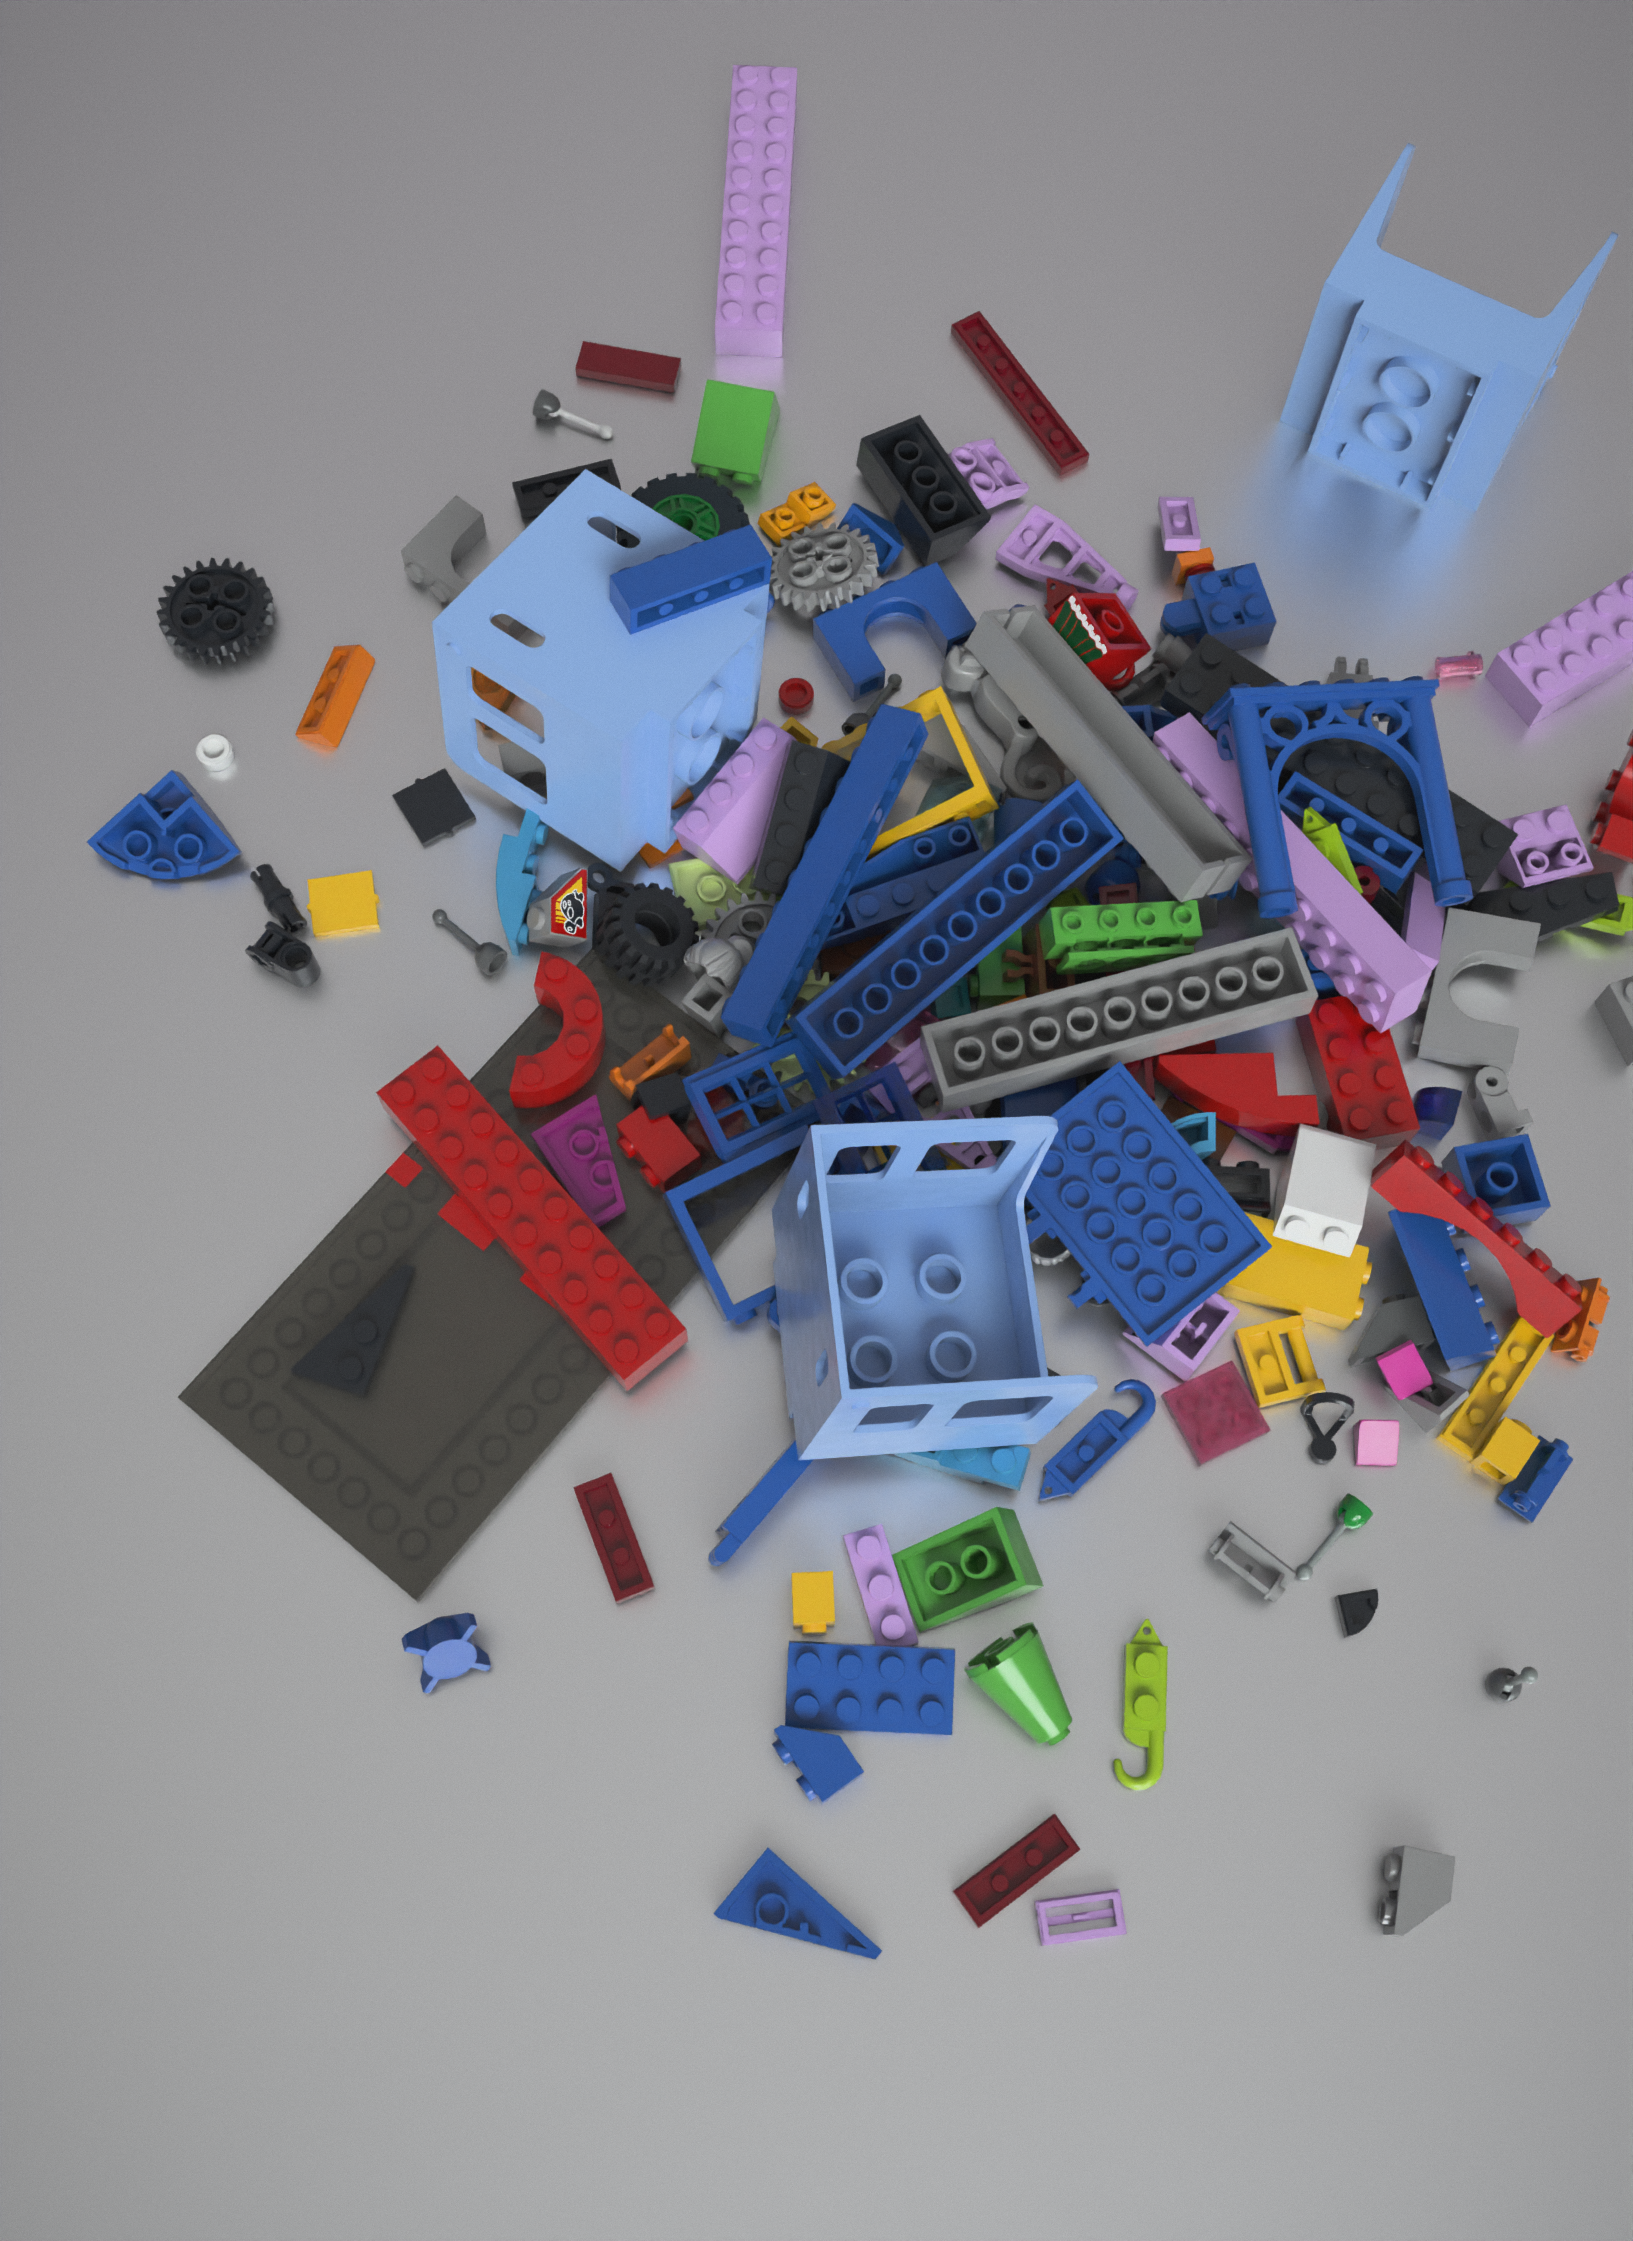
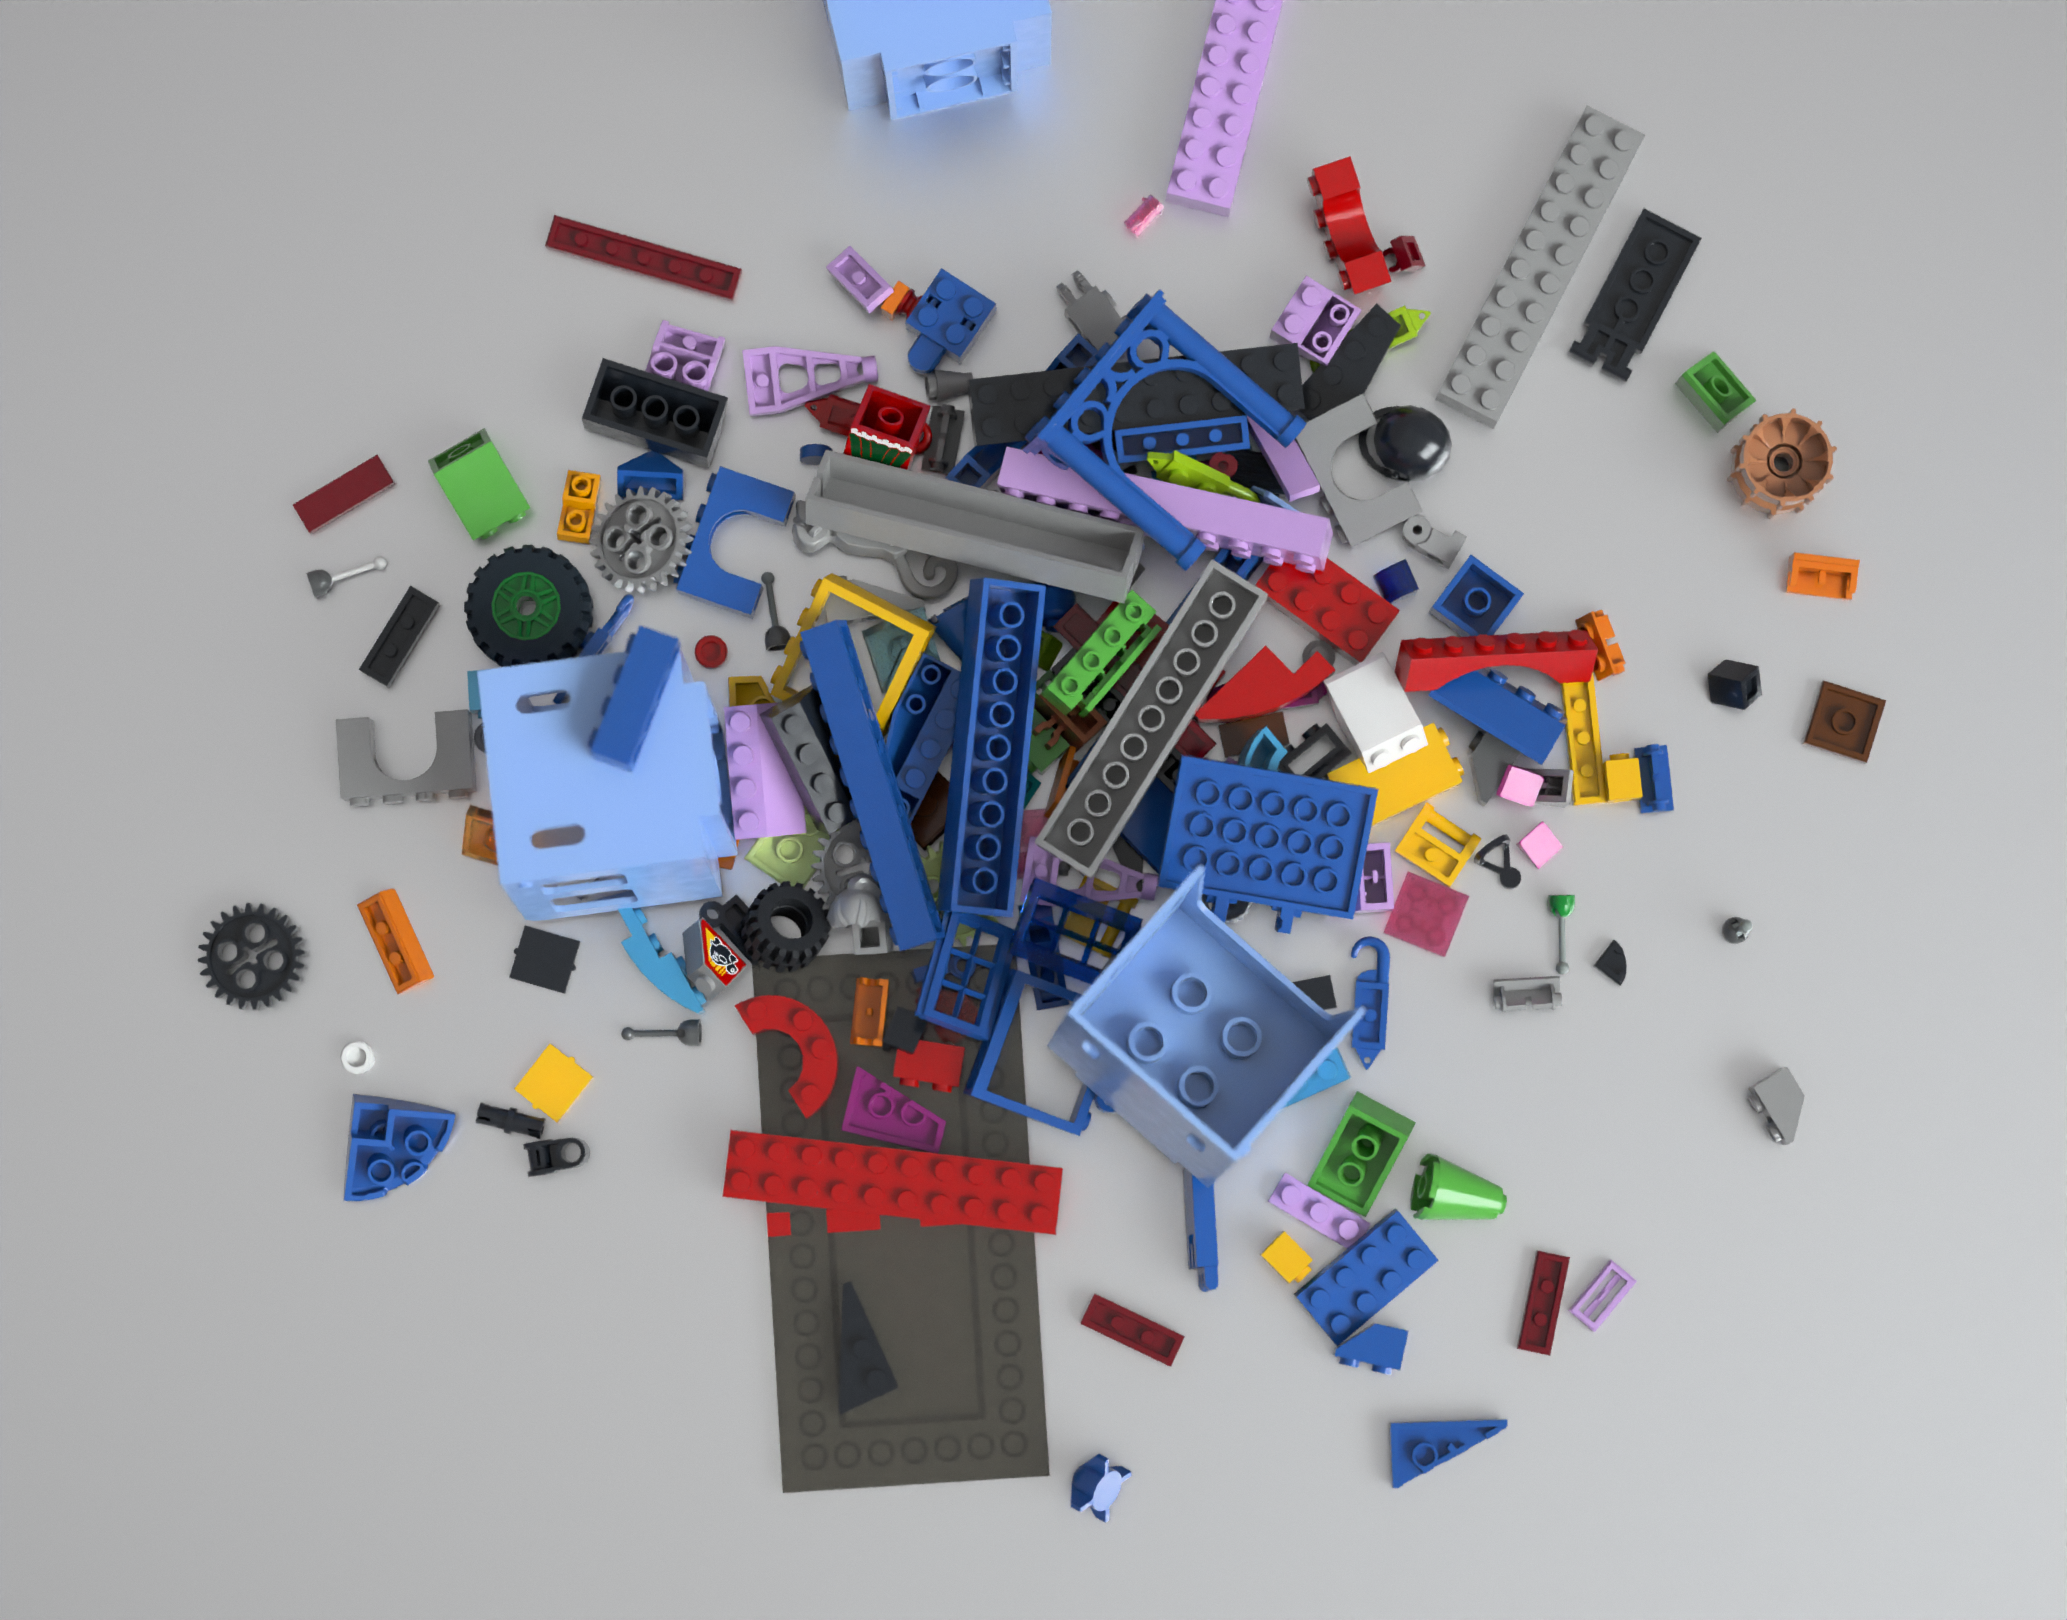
camera: 40 degrees left, 15 degrees up
lavender brick [715,65,797,357] -> none
lime plate [1113,1619,1168,1790] -> none
none -> black piece [1358,405,1452,482]

